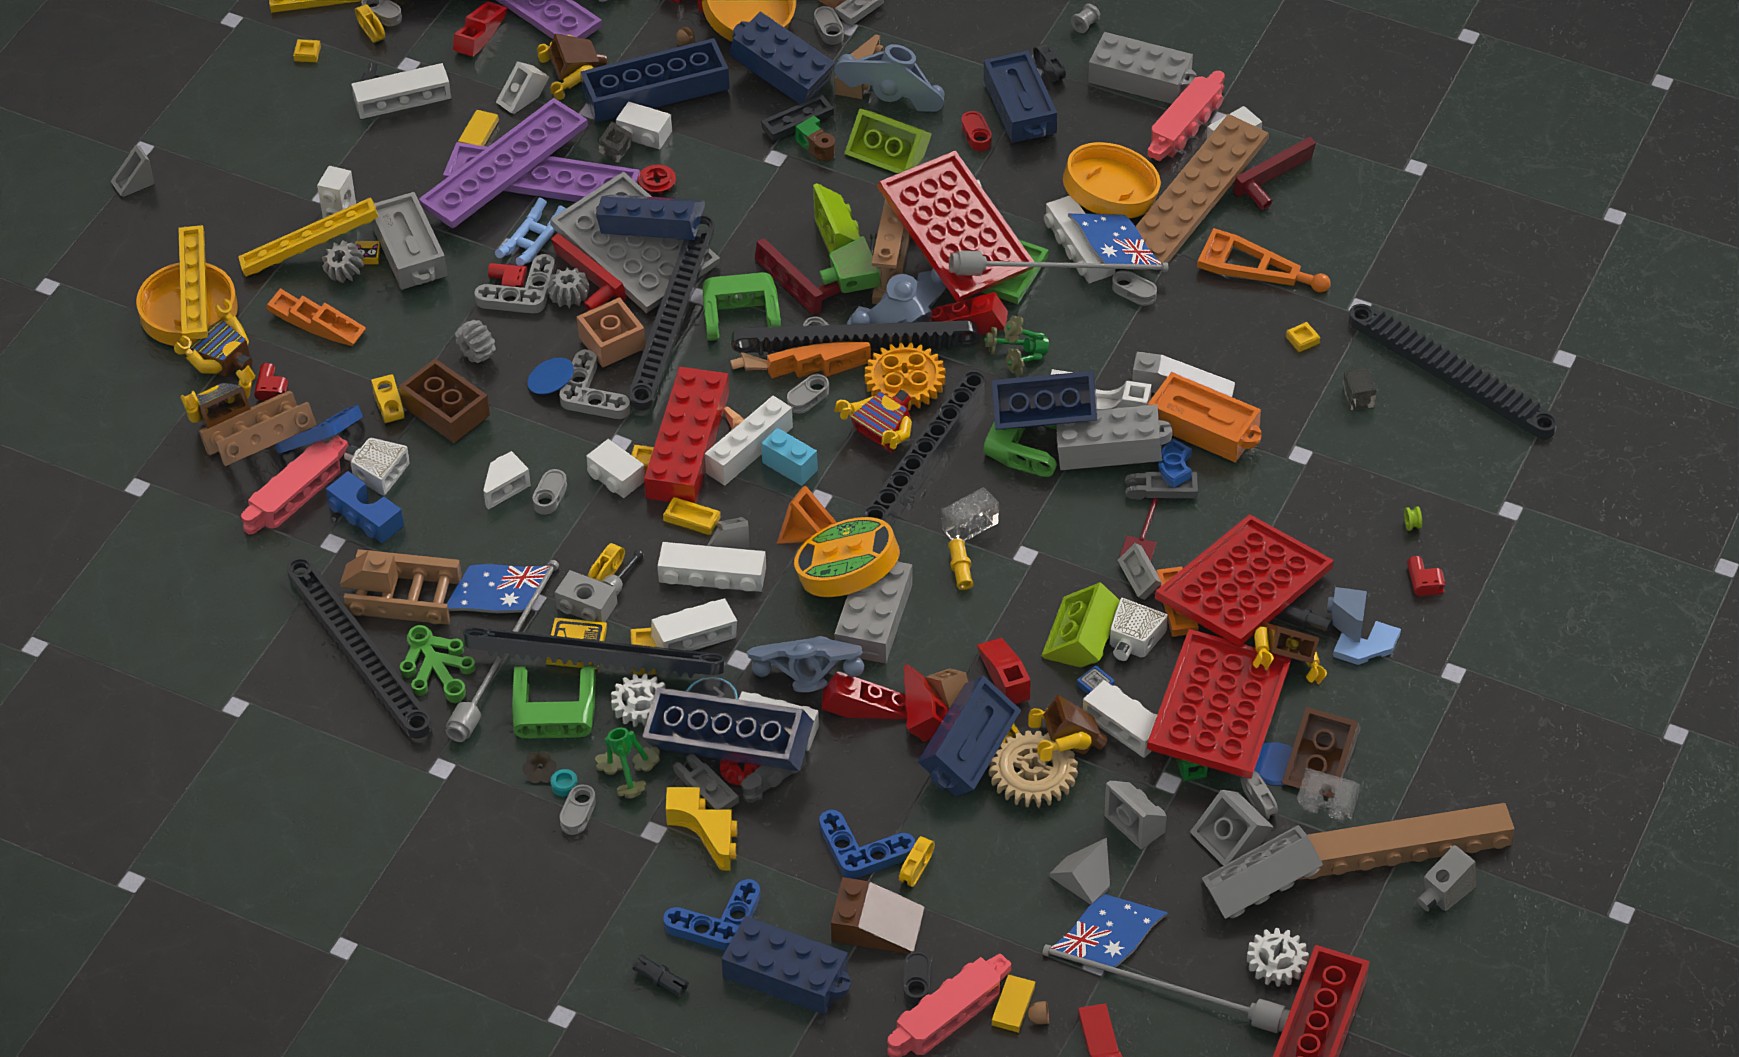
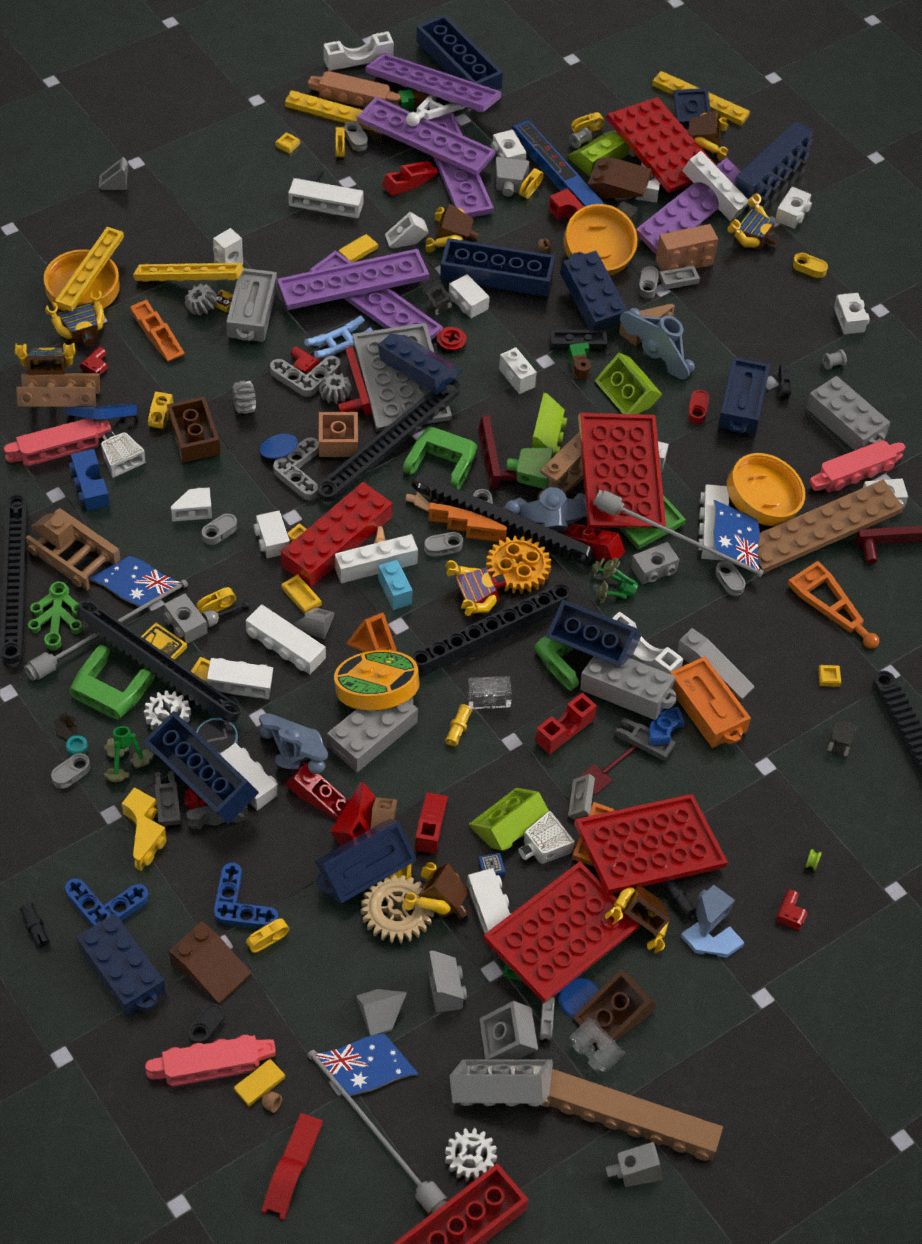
camera: 25 degrees right, 5 degrees up
none -> white brick [499,348,537,394]
none -> red arch [535,693,597,755]
none -> light grey brick [631,542,679,585]

